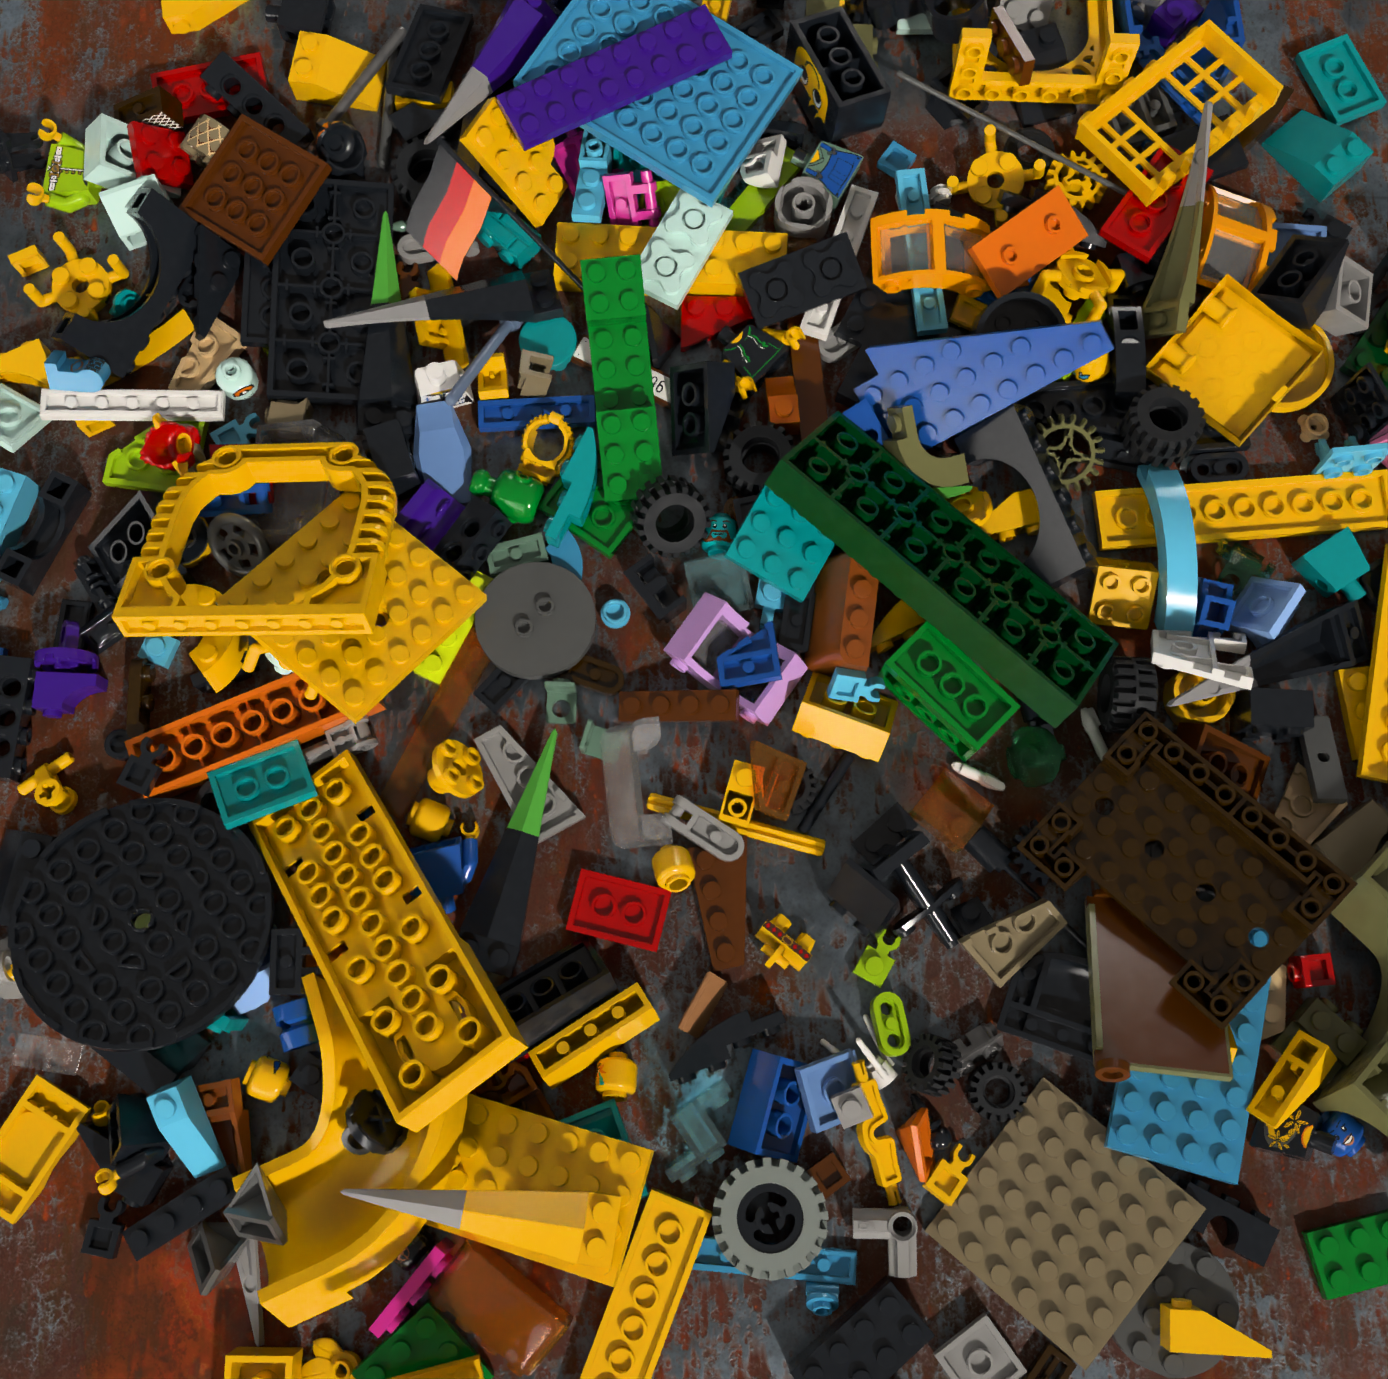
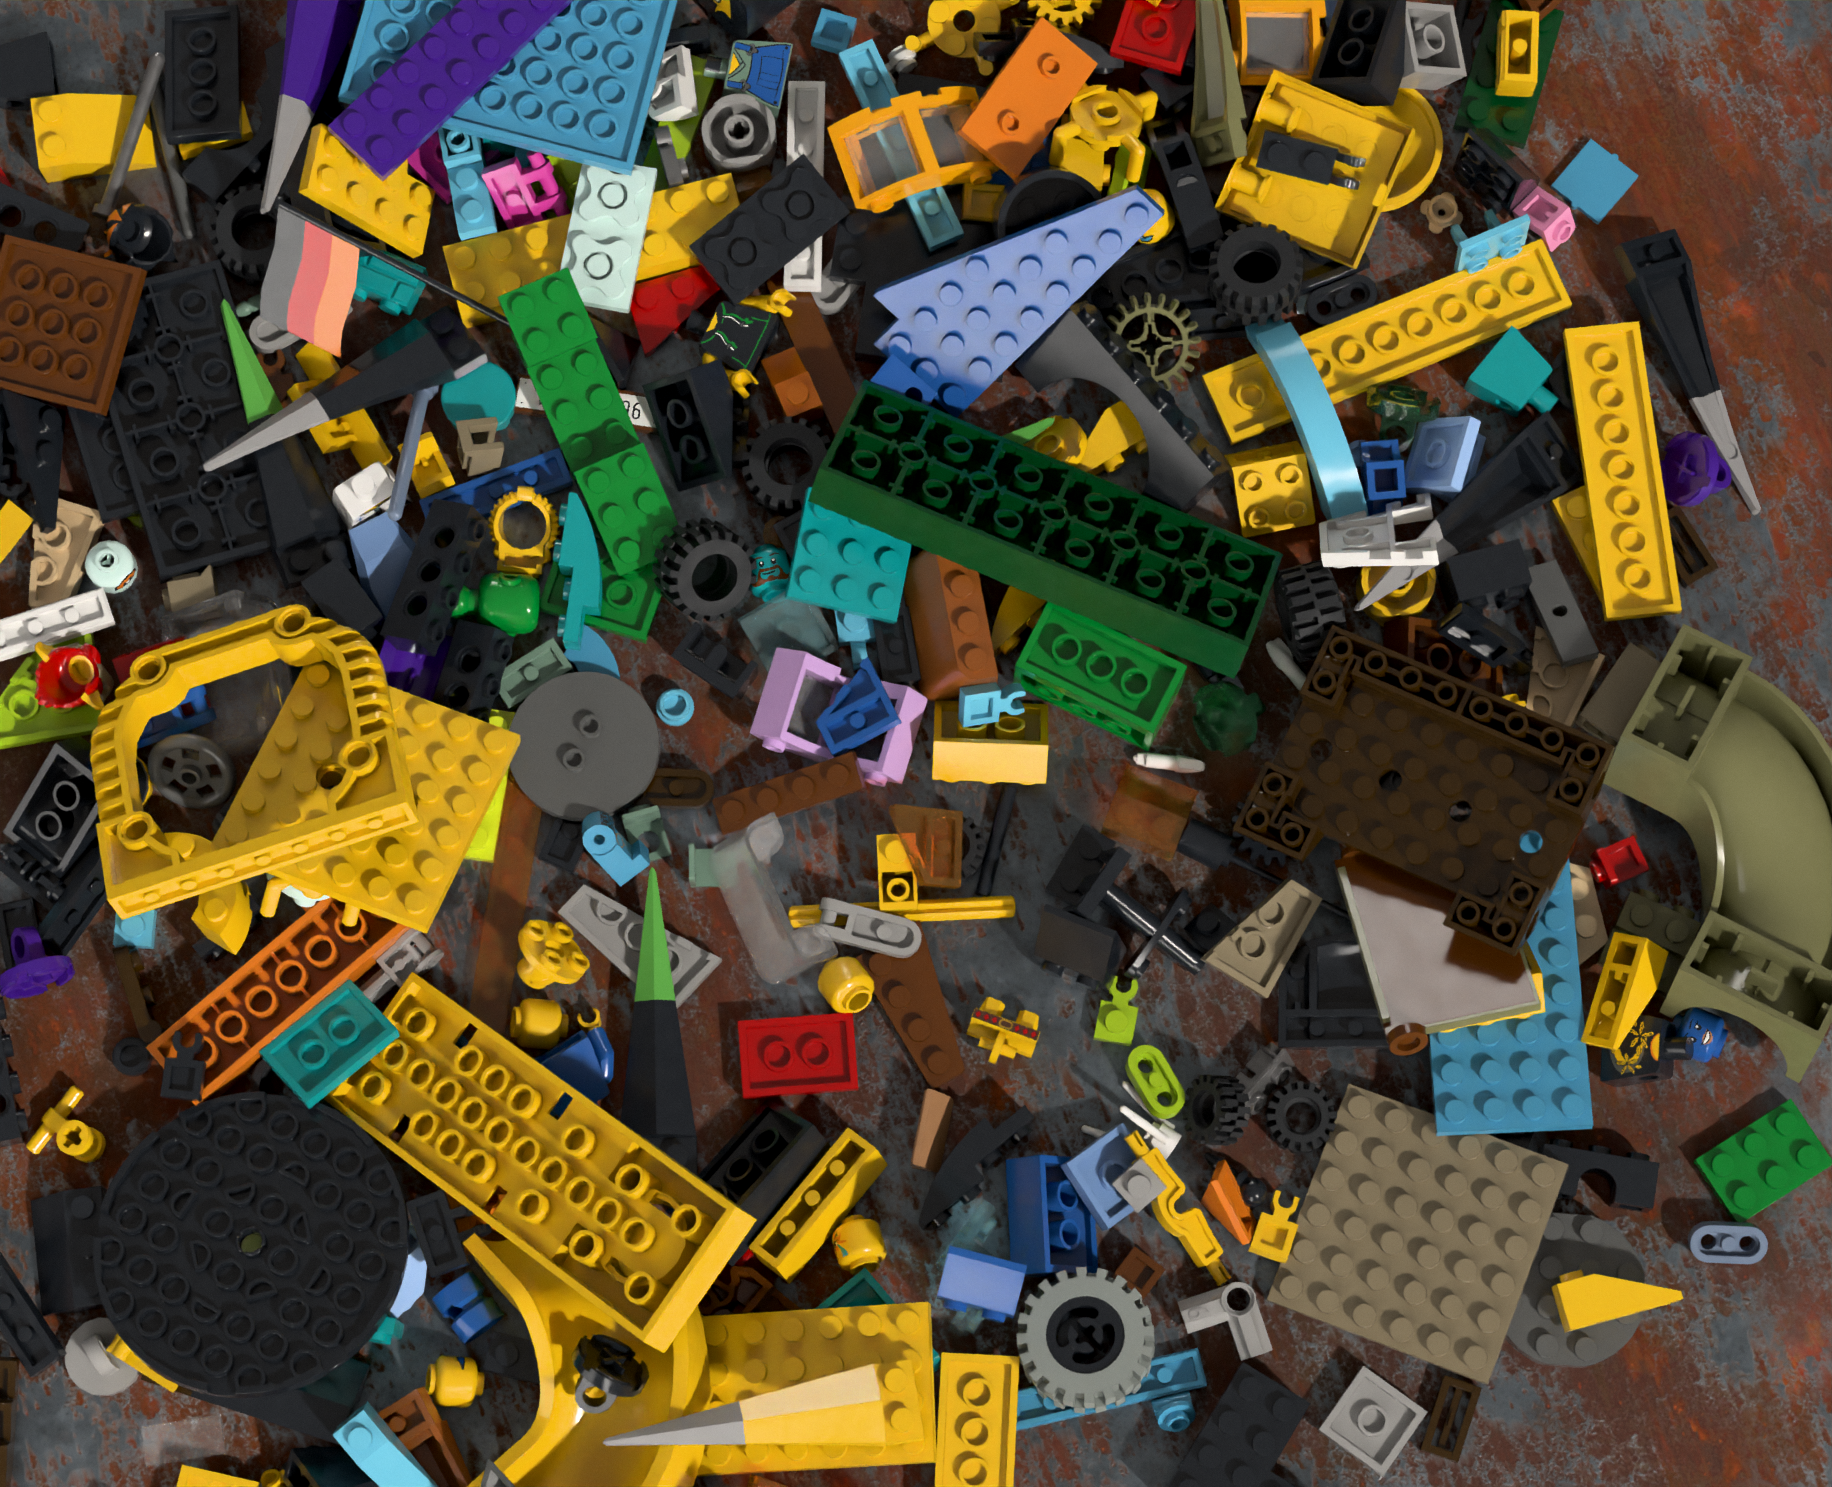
camera: 20 degrees left, 0 degrees up
dark purple arch [31,671,108,719] -> none
medium azure plate [209,413,268,444] -> none
olive arch [882,405,969,487] -> none
none -> black brick [380,499,489,657]
none -> dark azure leg [582,811,650,887]
none -> flat silver plate [654,125,690,188]
none -> slope [937,1246,1027,1323]
none -> black hinge [1256,129,1366,190]
none -> black hinge [1436,602,1534,676]
none -> sand blue plate [1688,1221,1768,1264]

